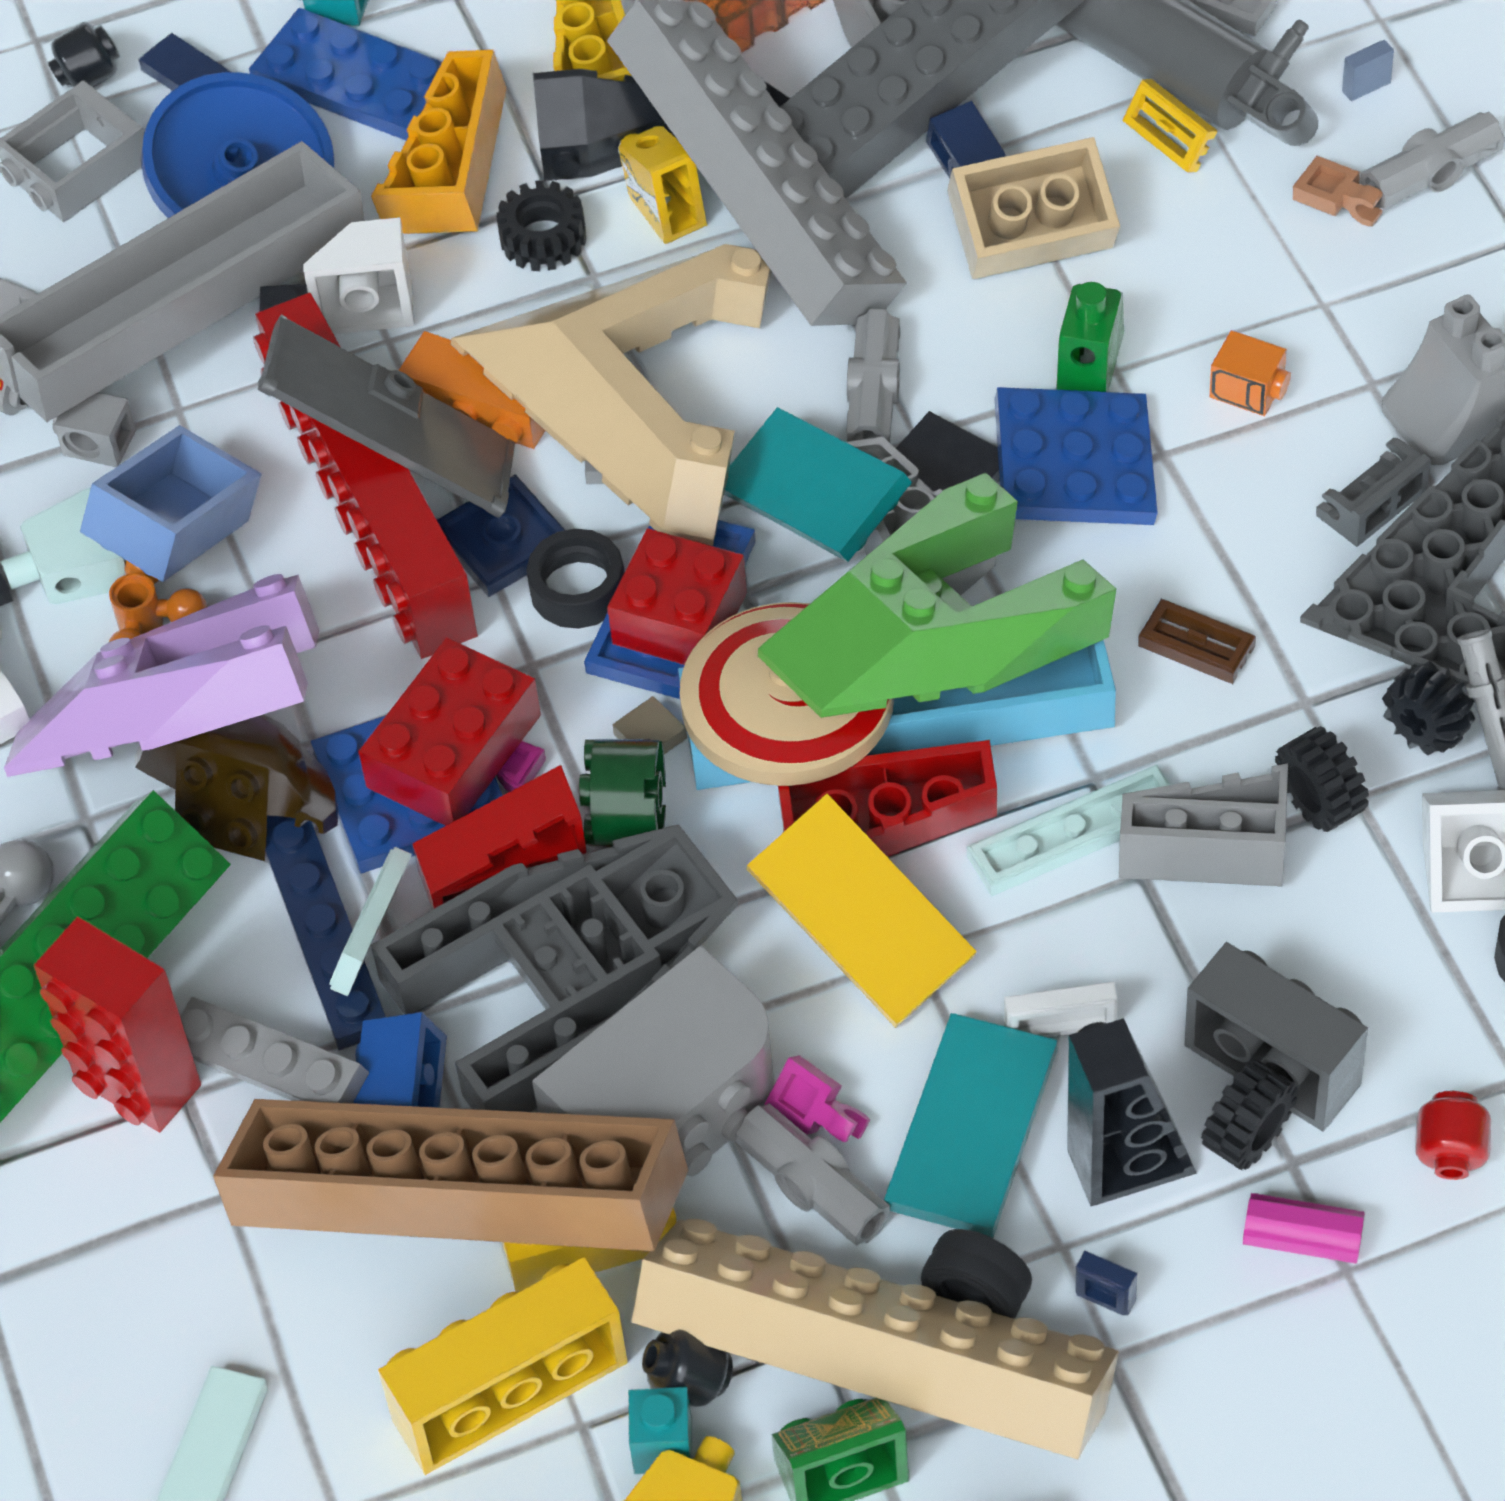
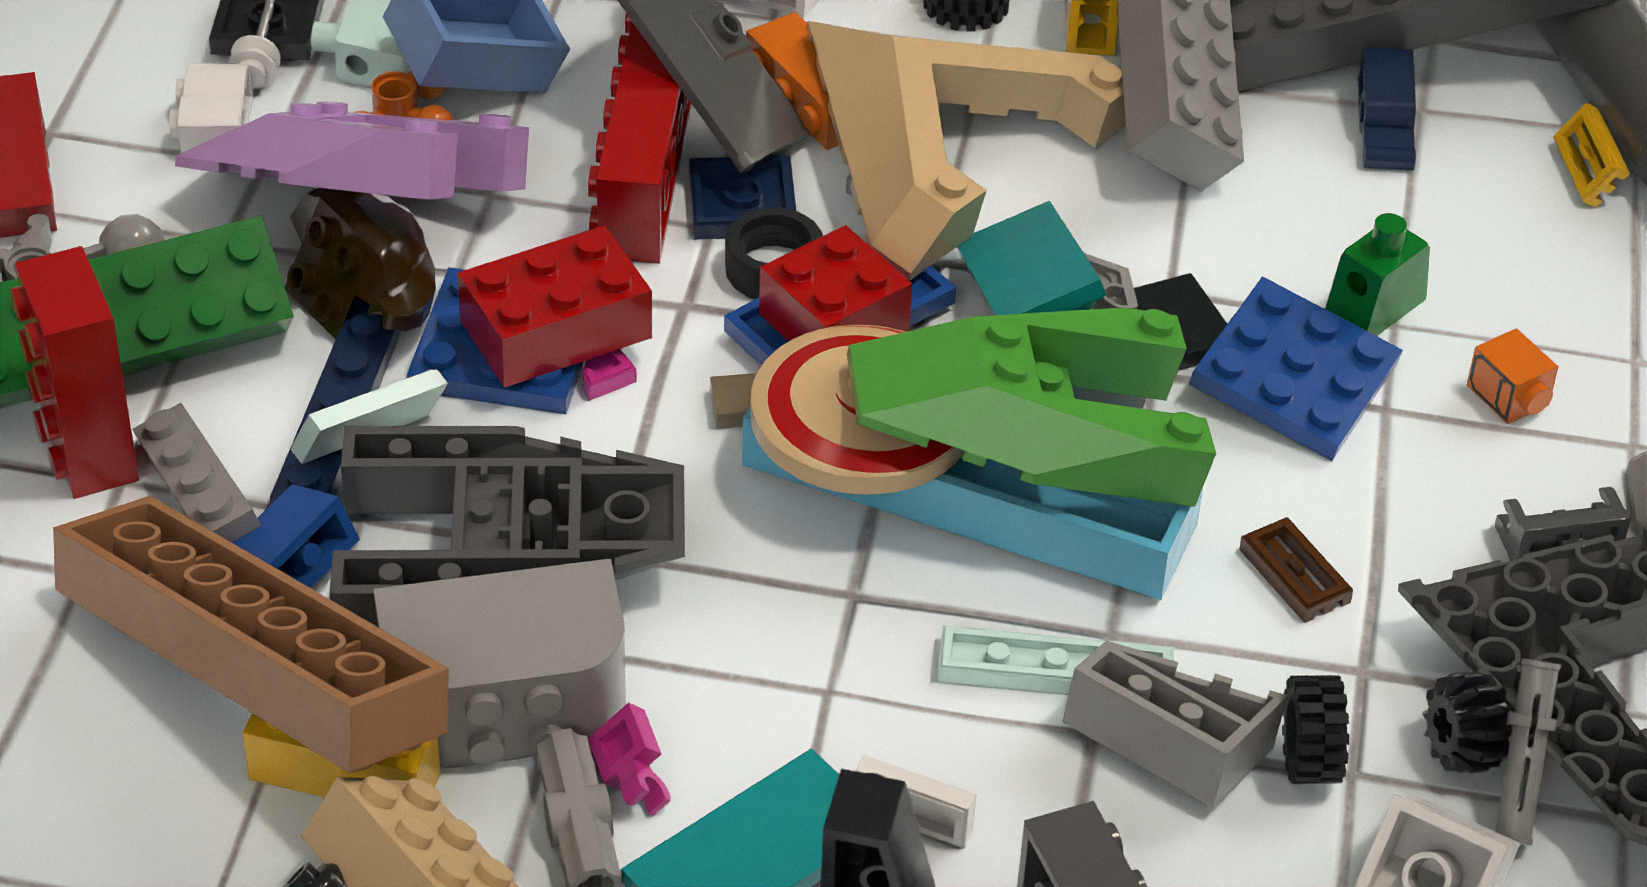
camera: 25 degrees right, 10 degrees down
yellow brick [378,1257,628,1475] -> none
red wedge [412,765,587,910] -> none
dark green brick [579,739,666,846] -> none
yellow tile [746,794,977,1028] -> none
red wedge [777,740,997,857] -> none
light grey piece [846,309,900,442] -> none
tan brick [947,137,1120,280] -> none

